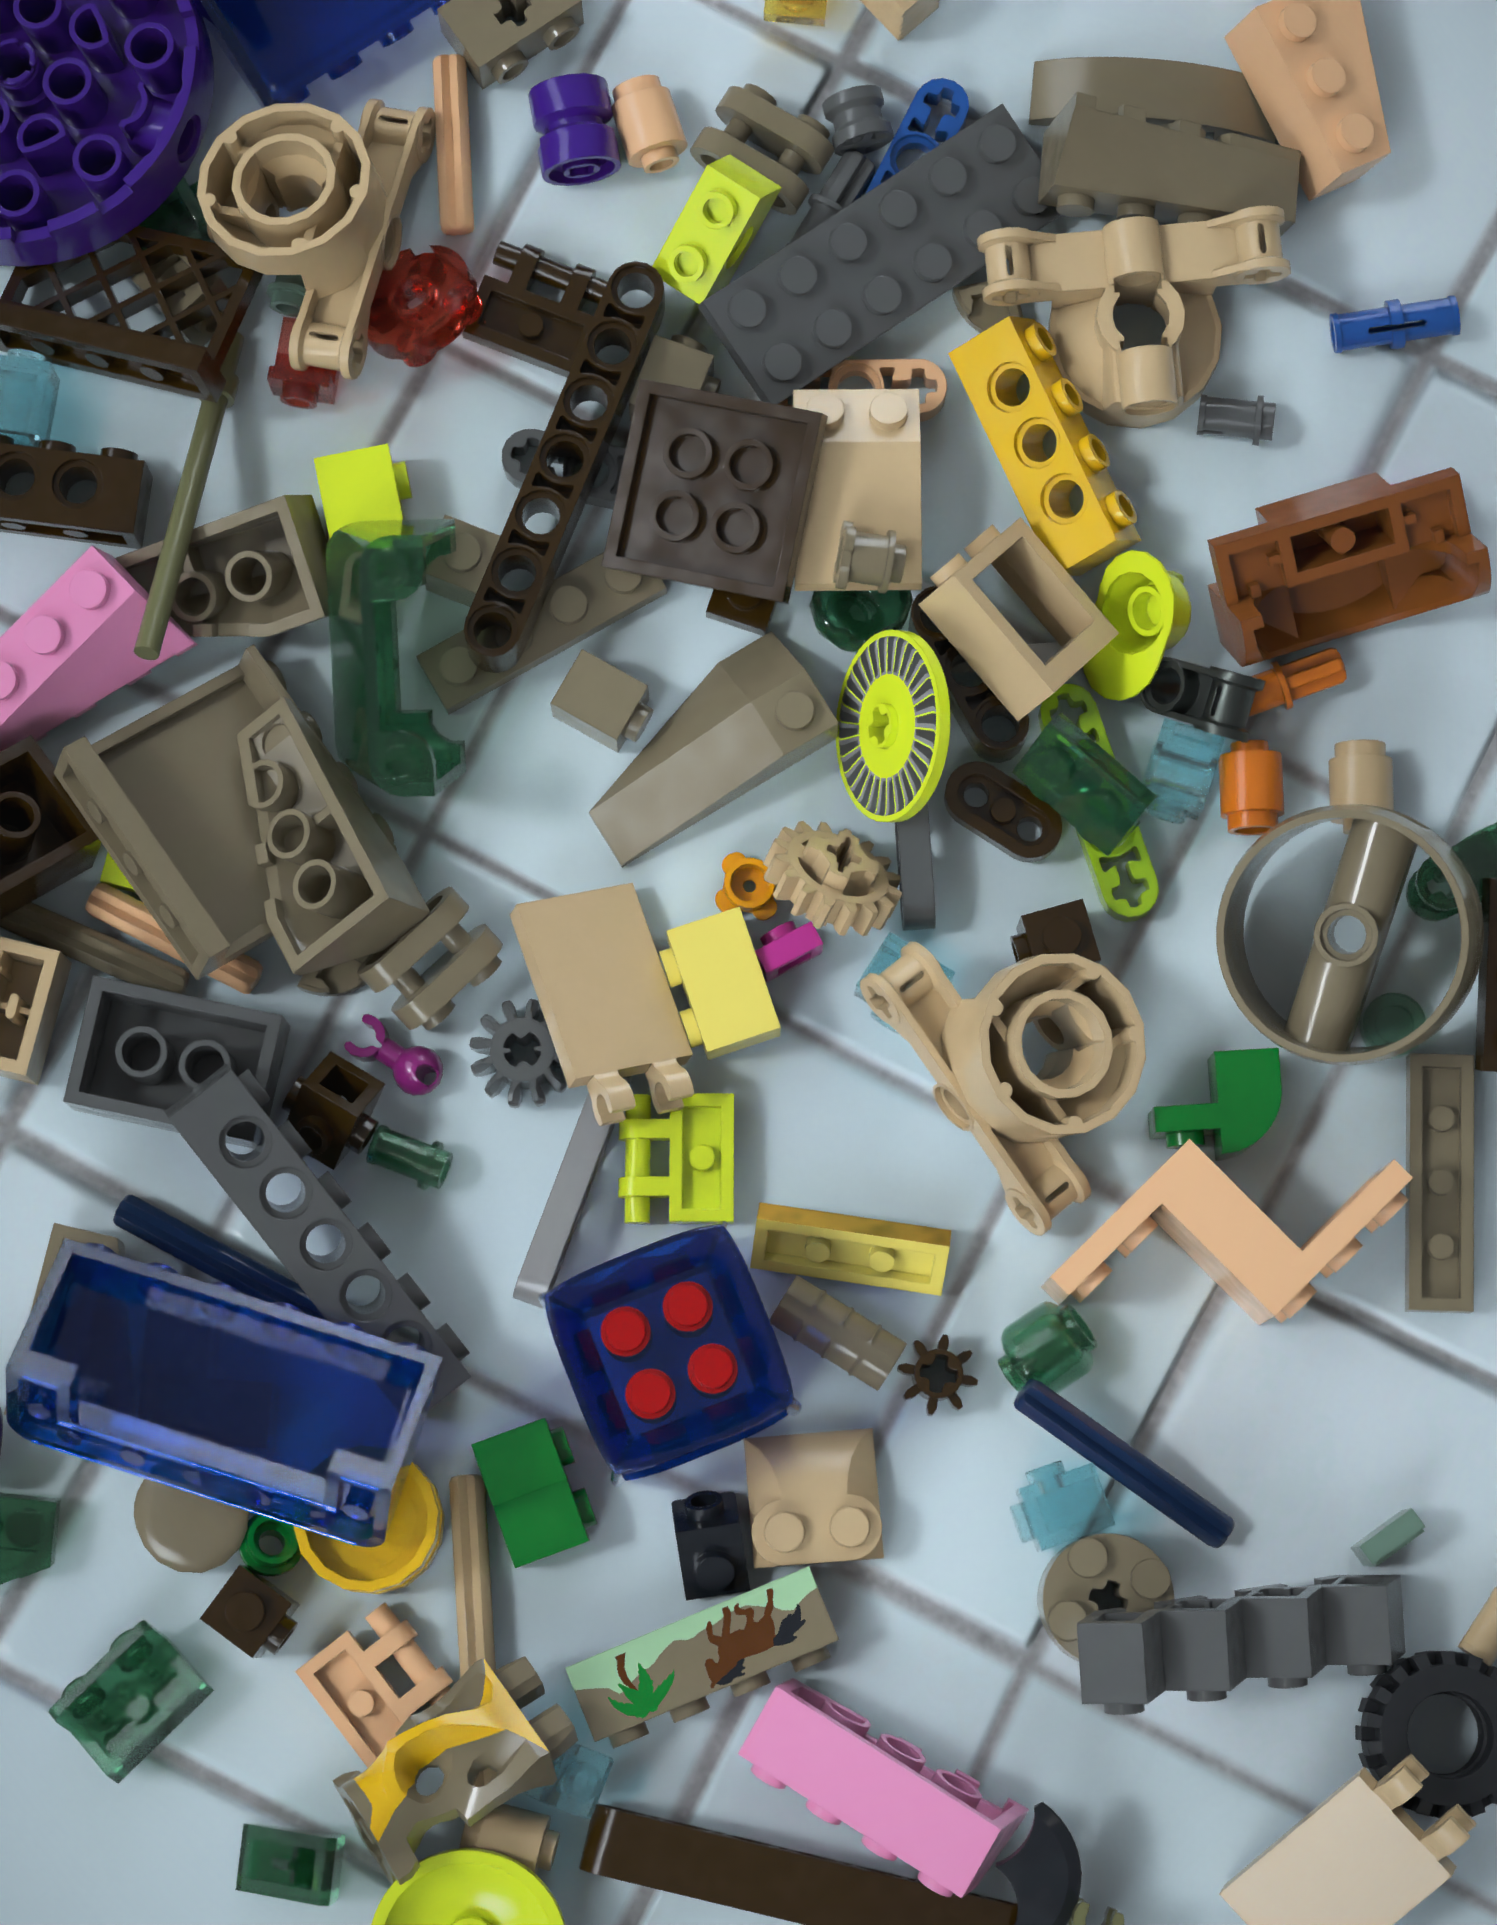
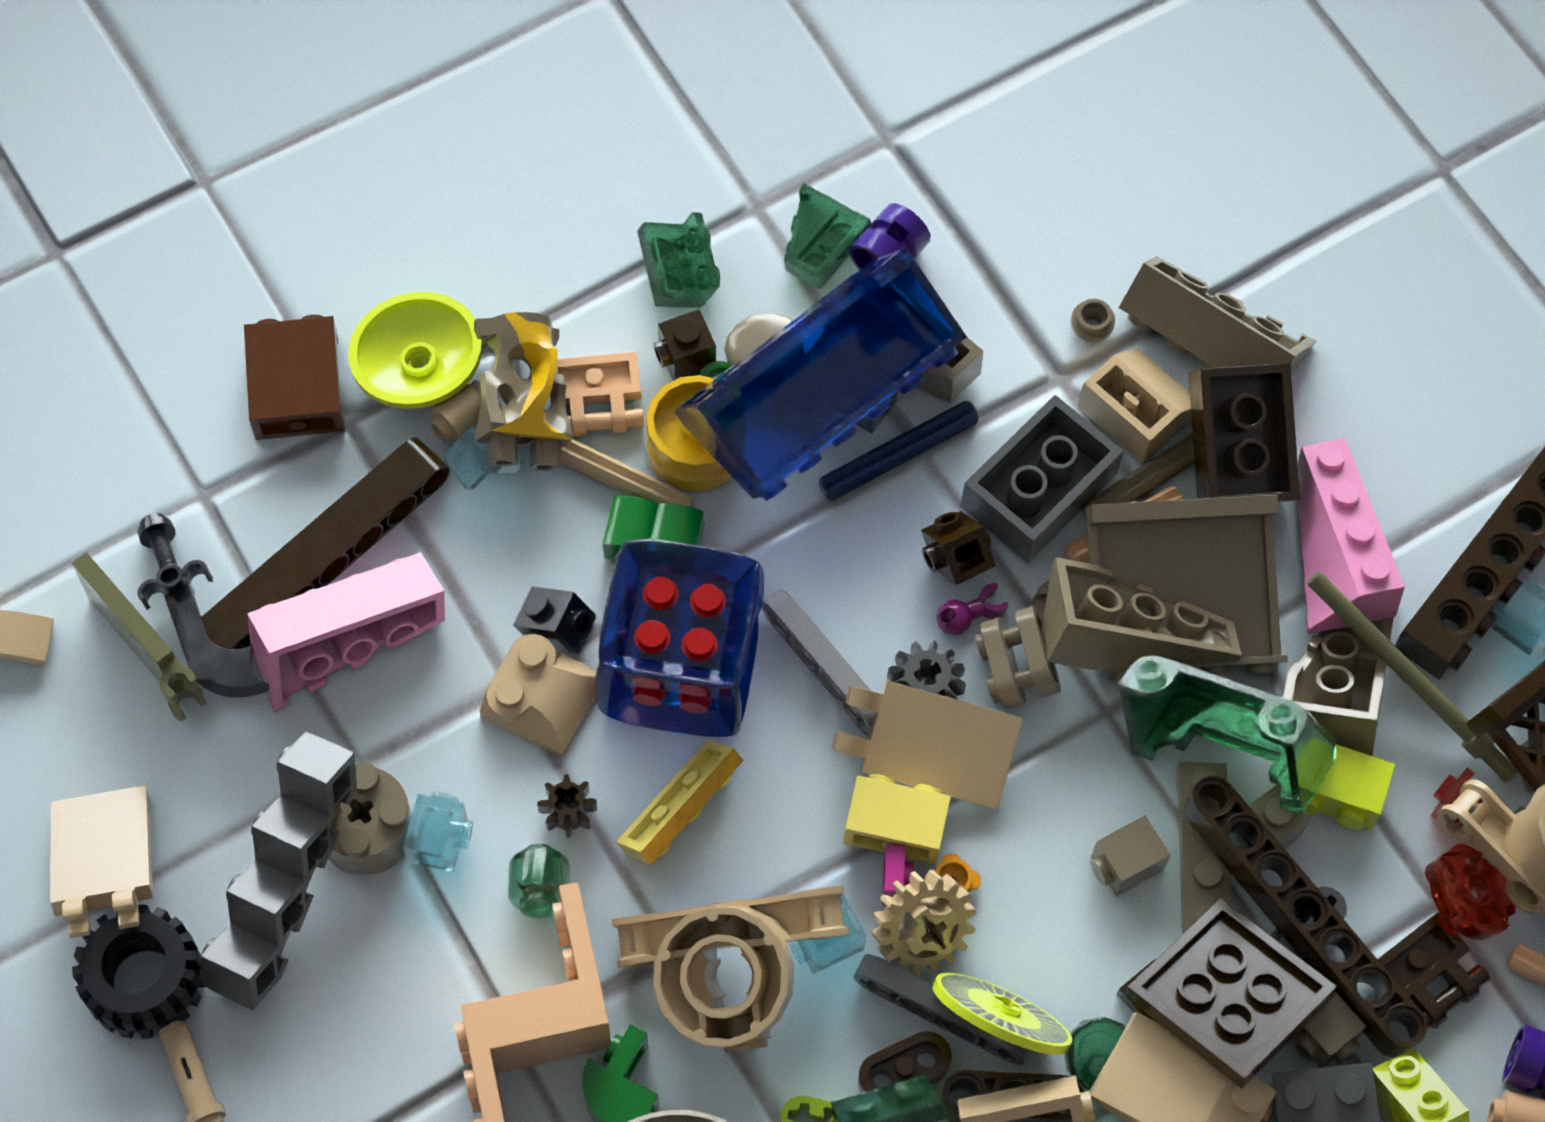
camera: 120 degrees right, 15 degrees down
dark grey brick [165,1063,471,1425] -> none
clear green slope [235,1823,345,1906] -> none
clear green pin [366,1125,453,1190] -> none
brick [565,1566,839,1749] -> none
dark tan wedge [589,631,839,867] -> none
neon yellow plate [618,1093,734,1224] -> none
dark tan axle [768,1275,907,1391] -> none
dark tan brick [833,521,906,594] -> none
dark brown brick [1010,899,1101,964] -> none
dark blue axle [1014,1379,1235,1548] -> none
sand green tile [1350,1508,1425,1567] -> none

